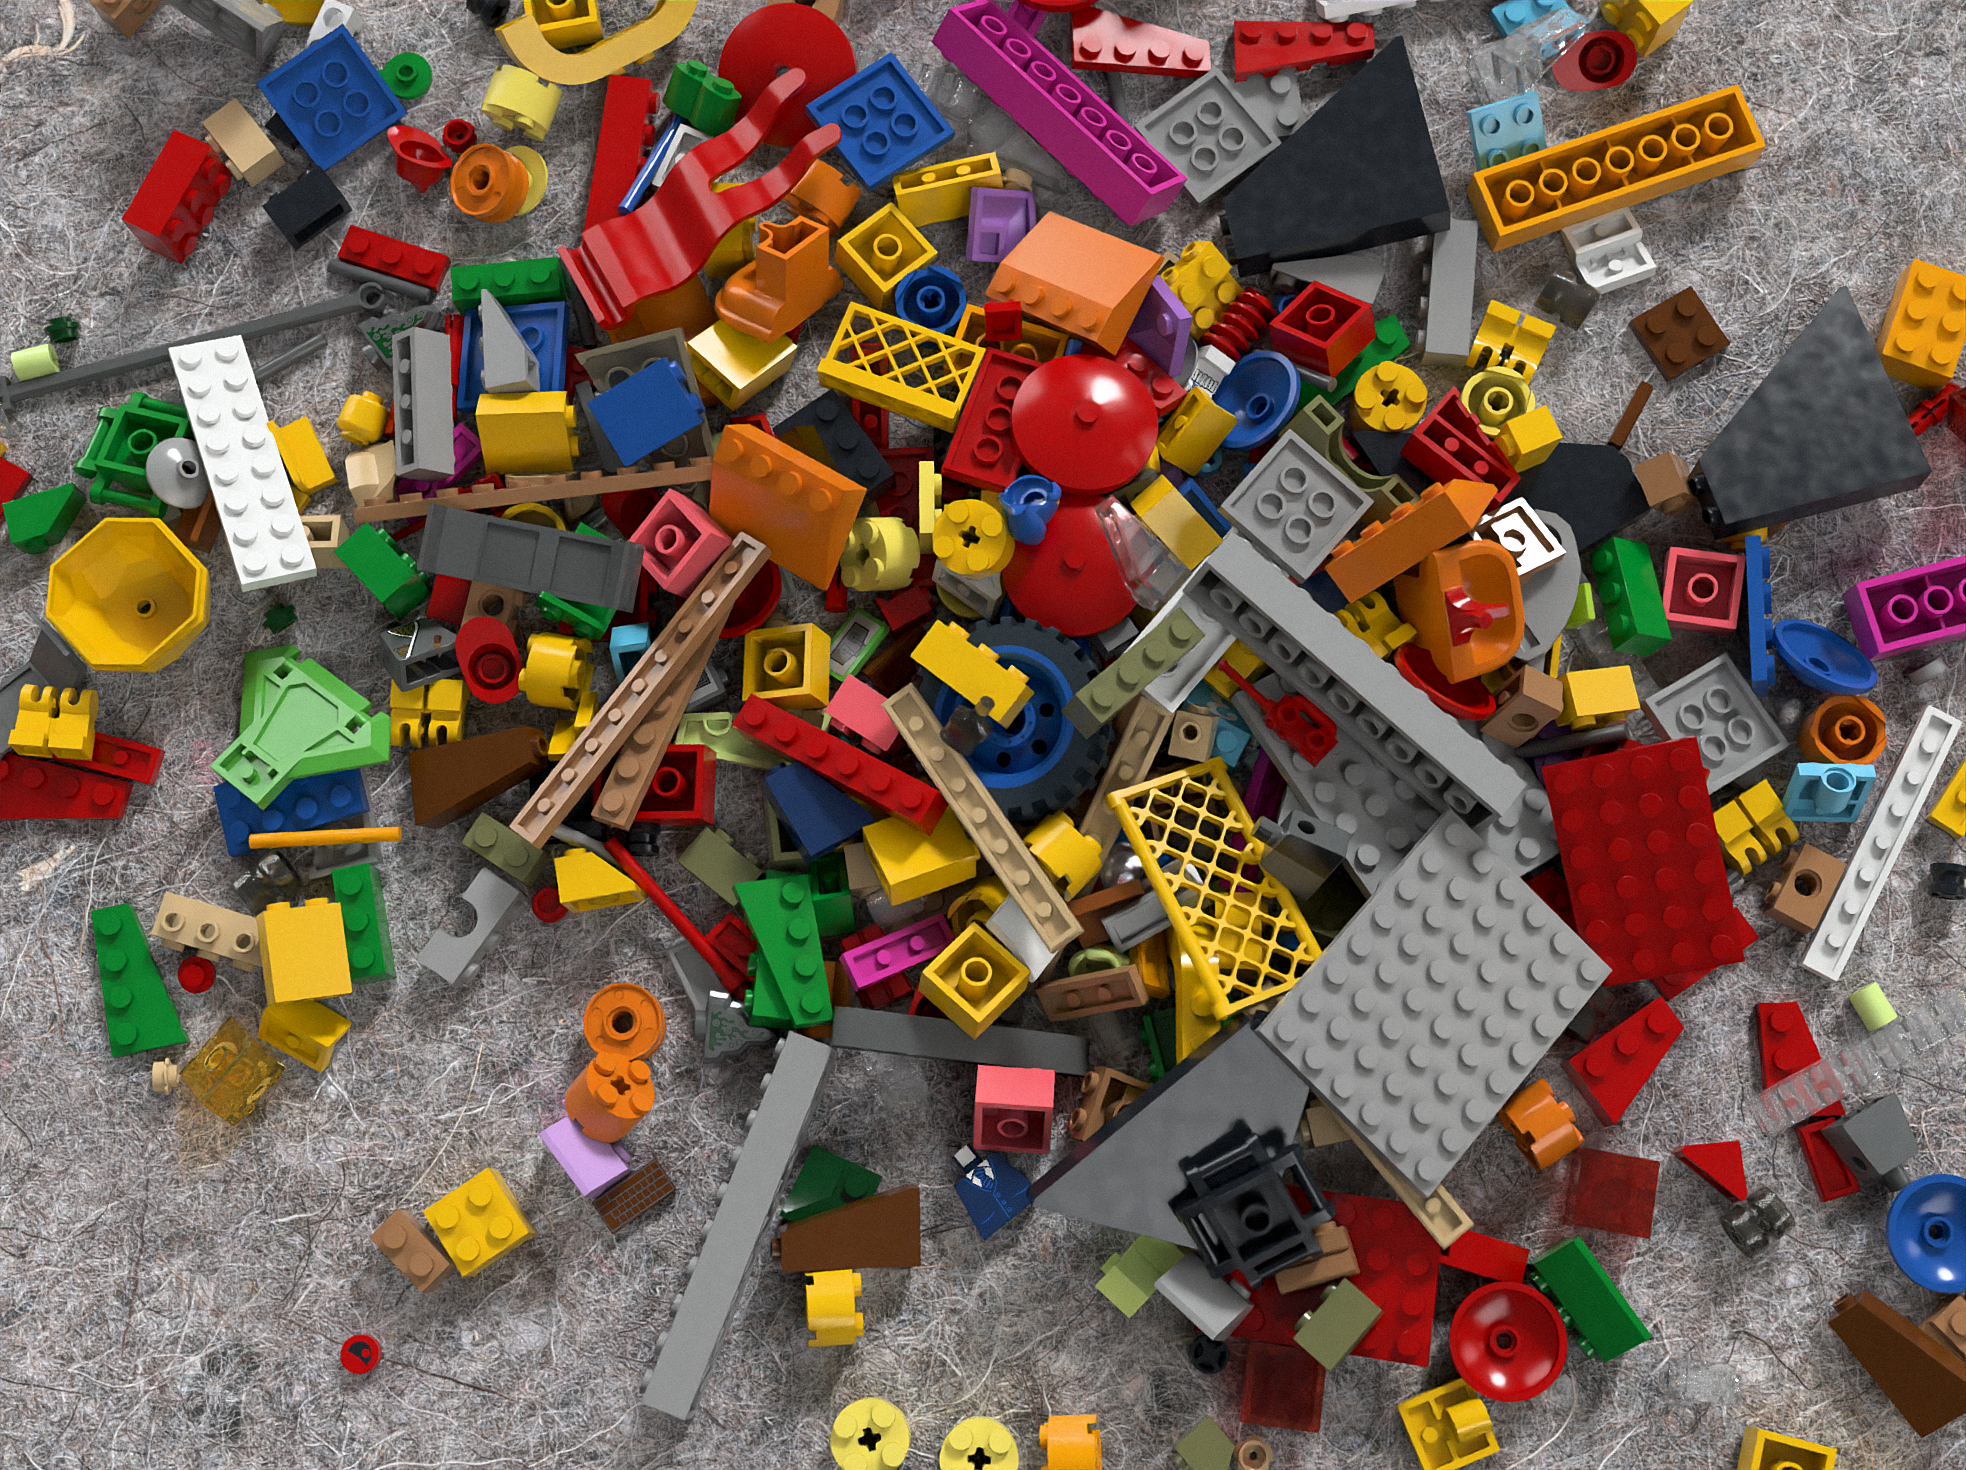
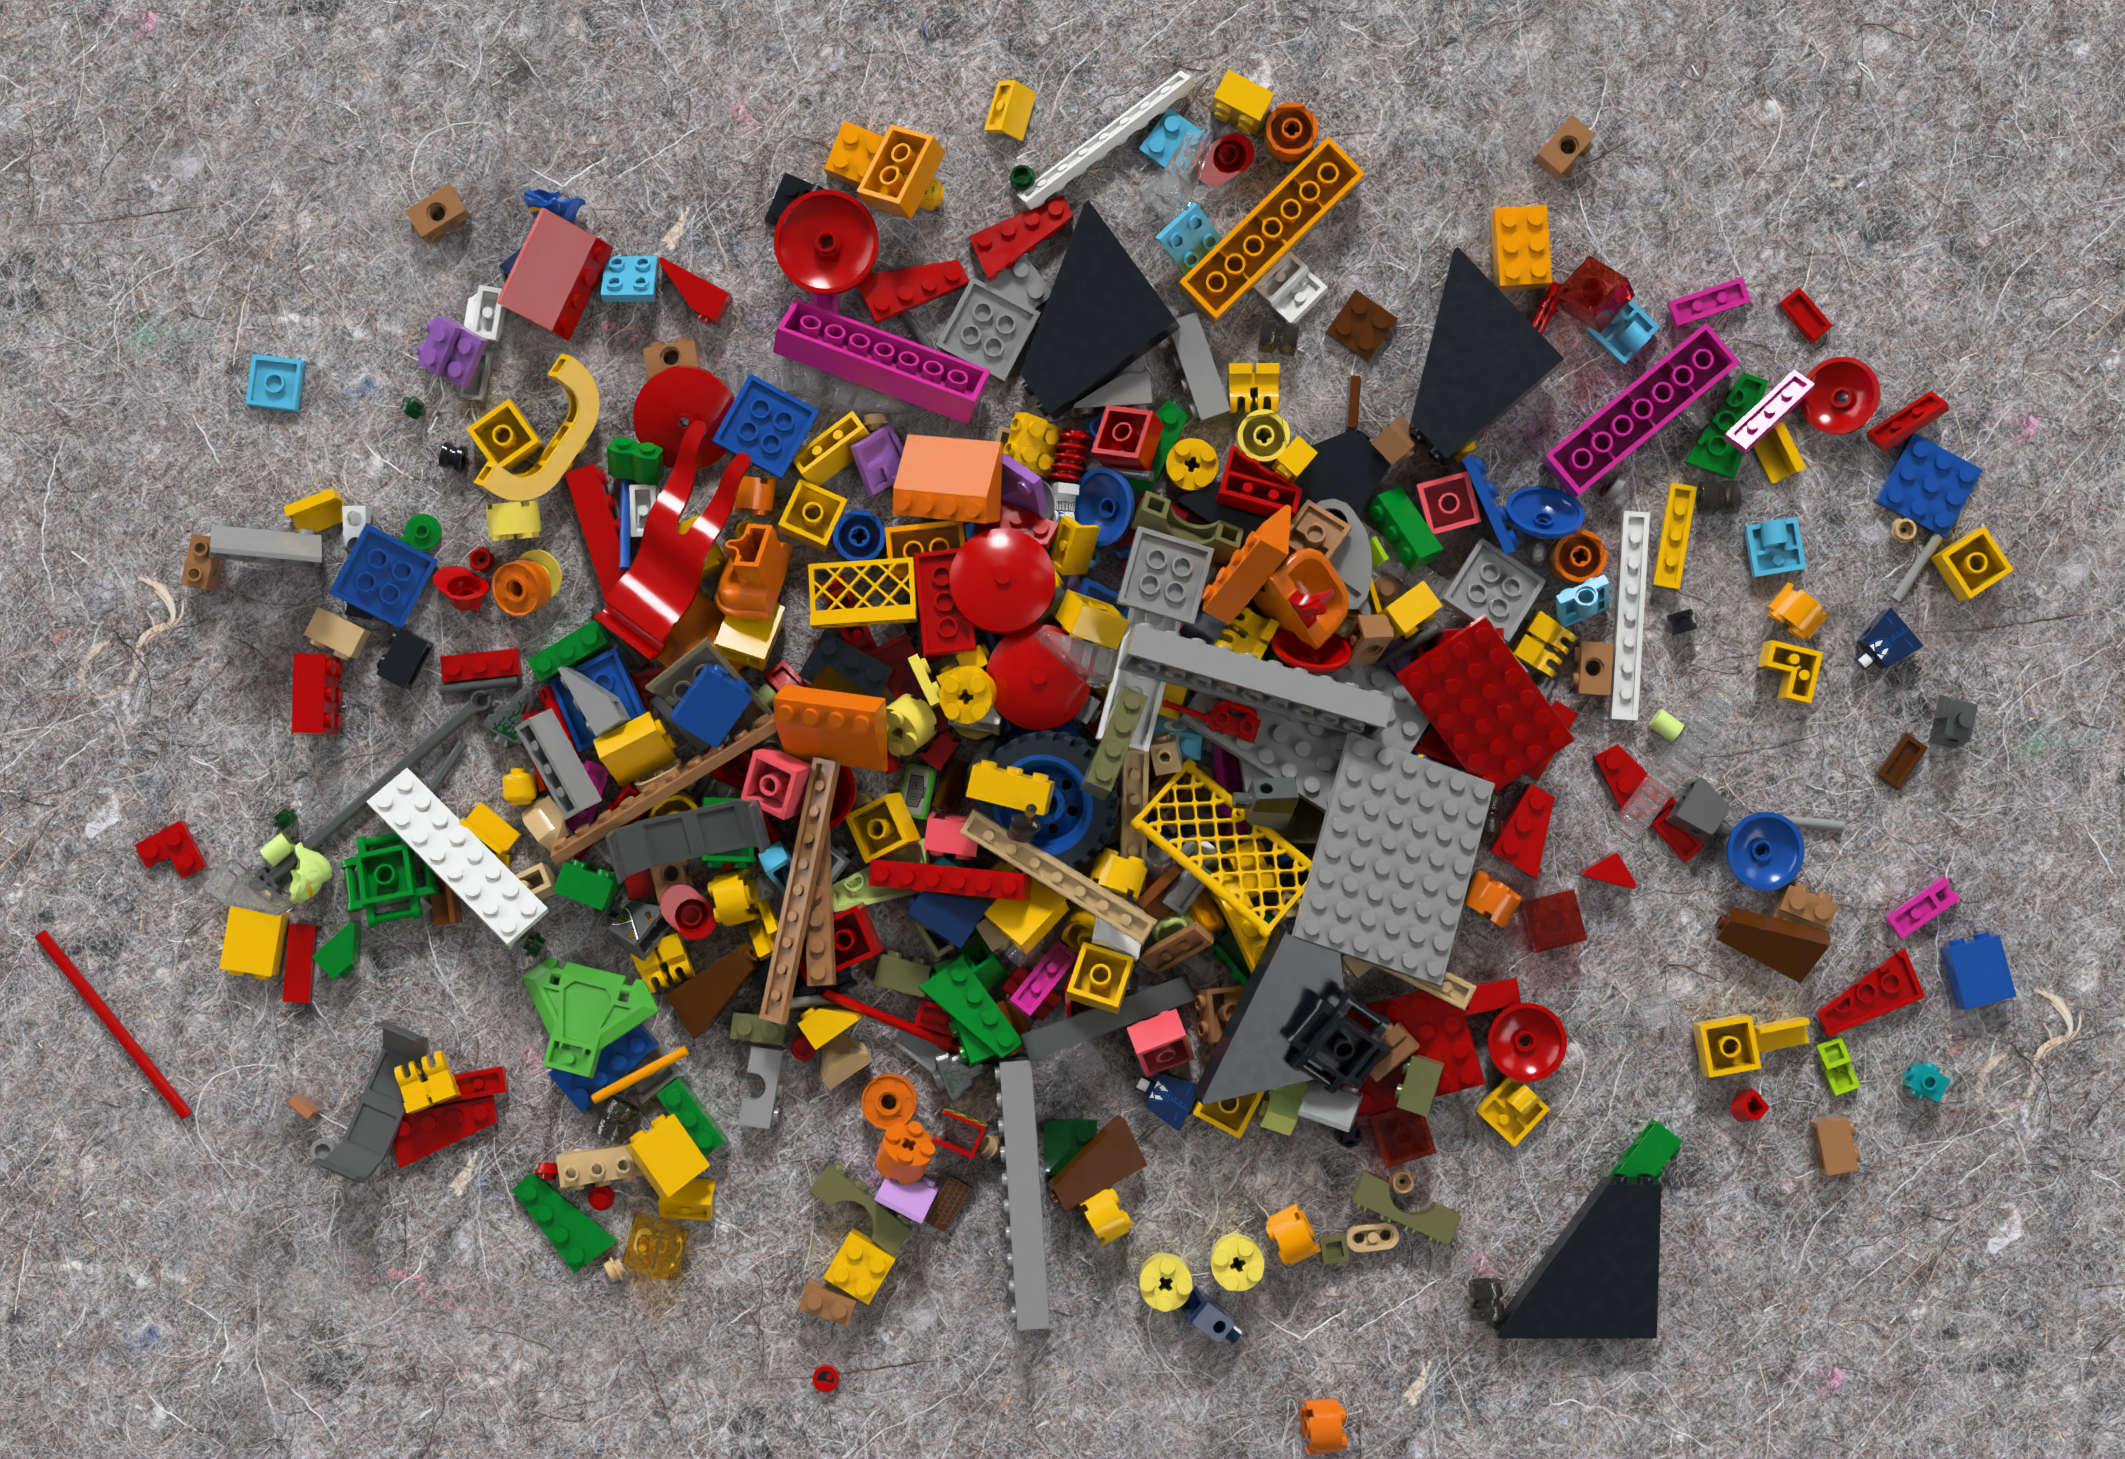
camera: 25 degrees left, 10 degrees up
yellow rock [46,517,211,673] -> none
light grey dish [145,438,210,509] -> none
red tile [984,299,1022,341] -> none
blue hair [997,475,1062,545] -> none
green slope [1526,1236,1652,1363] -> none
clear smoke wheel [1719,1186,1796,1259] -> none
none -> yellowish green hair [289,842,333,904]
none -> red plate [535,1163,559,1180]
none -> olive arch [809,1162,913,1256]
none -> tan slope [820,1034,873,1090]
none -> red piece [931,1106,987,1159]
none -> tan plate [978,1135,1001,1160]
none -> yellow brick [1191,1091,1264,1139]
none -> orange brick [1264,102,1318,162]
none -> medium nougat plate [1374,576,1400,602]

